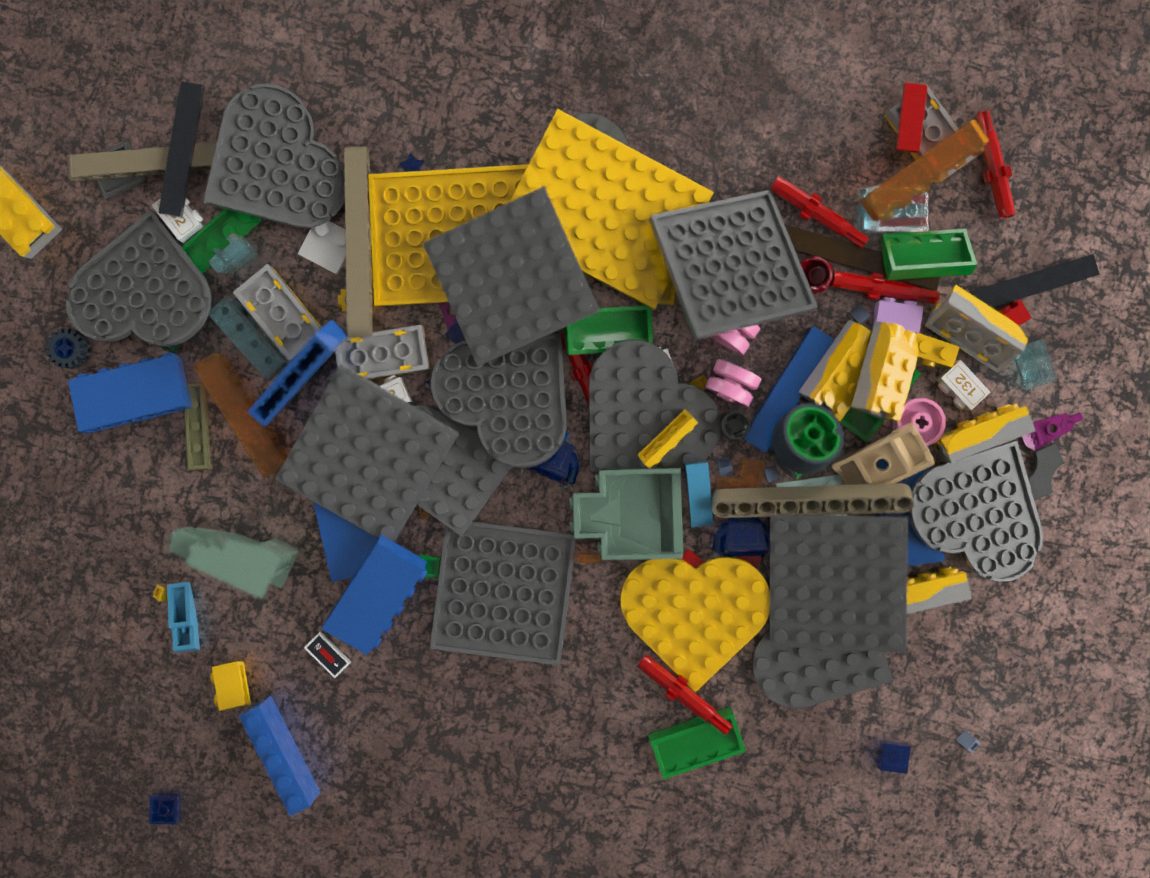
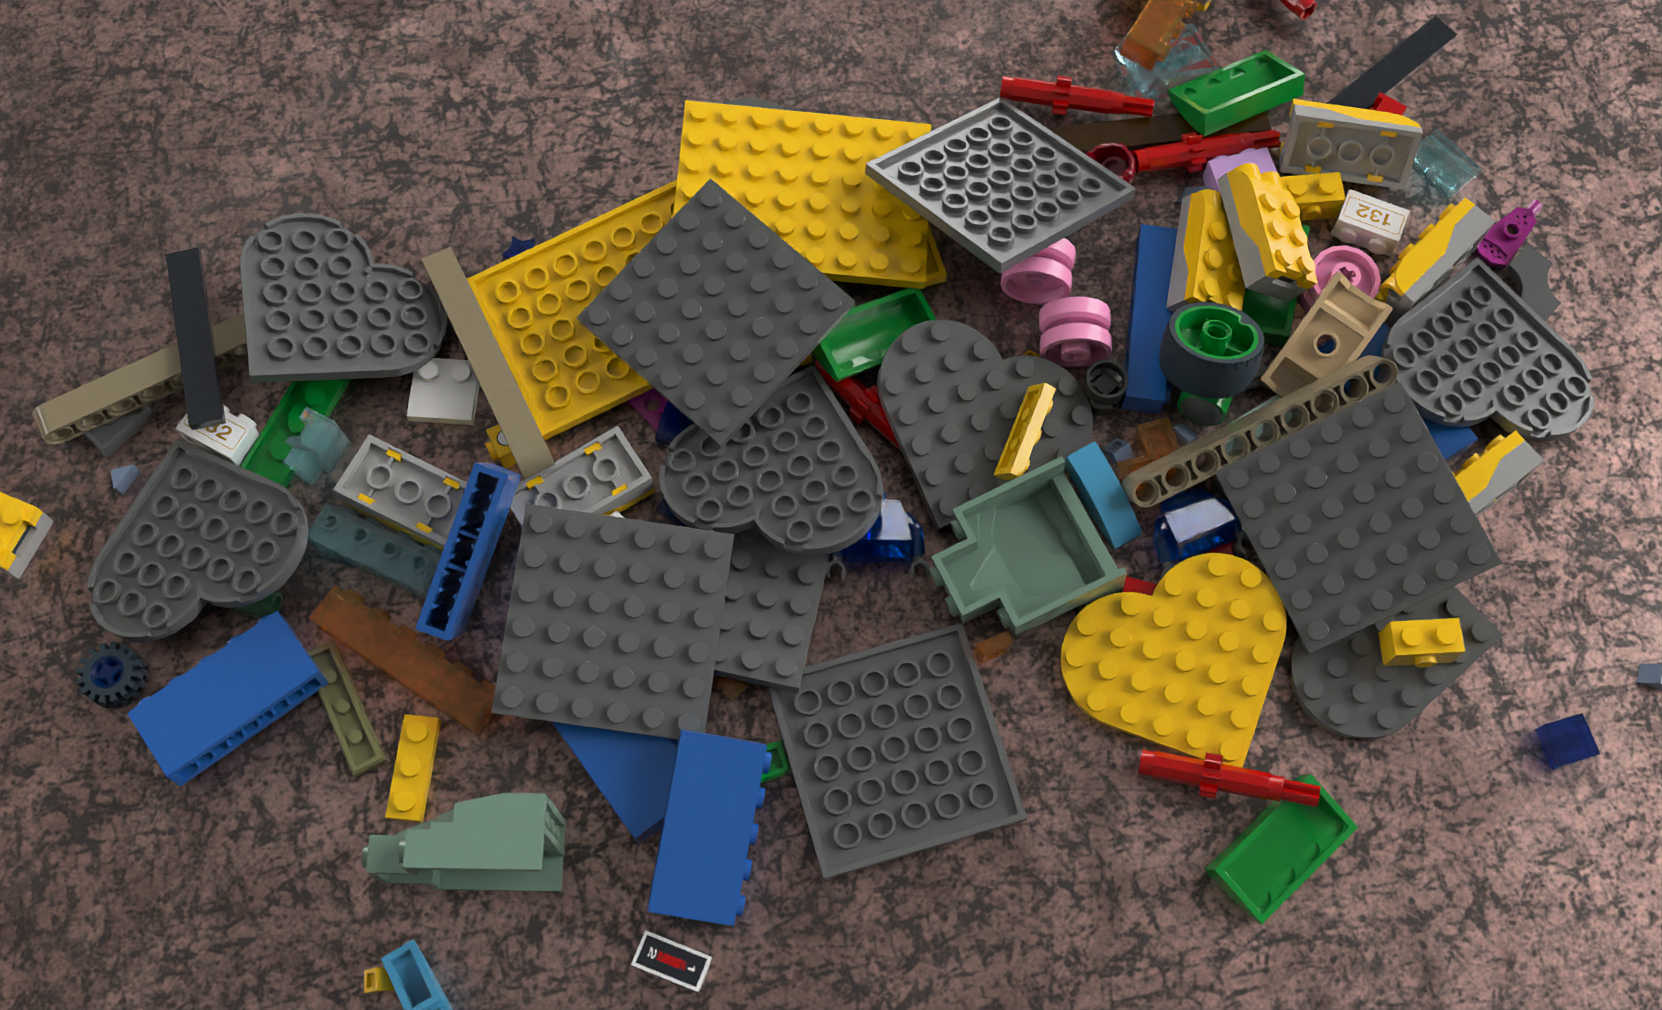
camera: 25 degrees left, 20 degrees down
none -> sand blue piece [111,464,141,496]
none -> yellow plate [385,714,441,823]
none -> yellow brick [1378,618,1465,668]

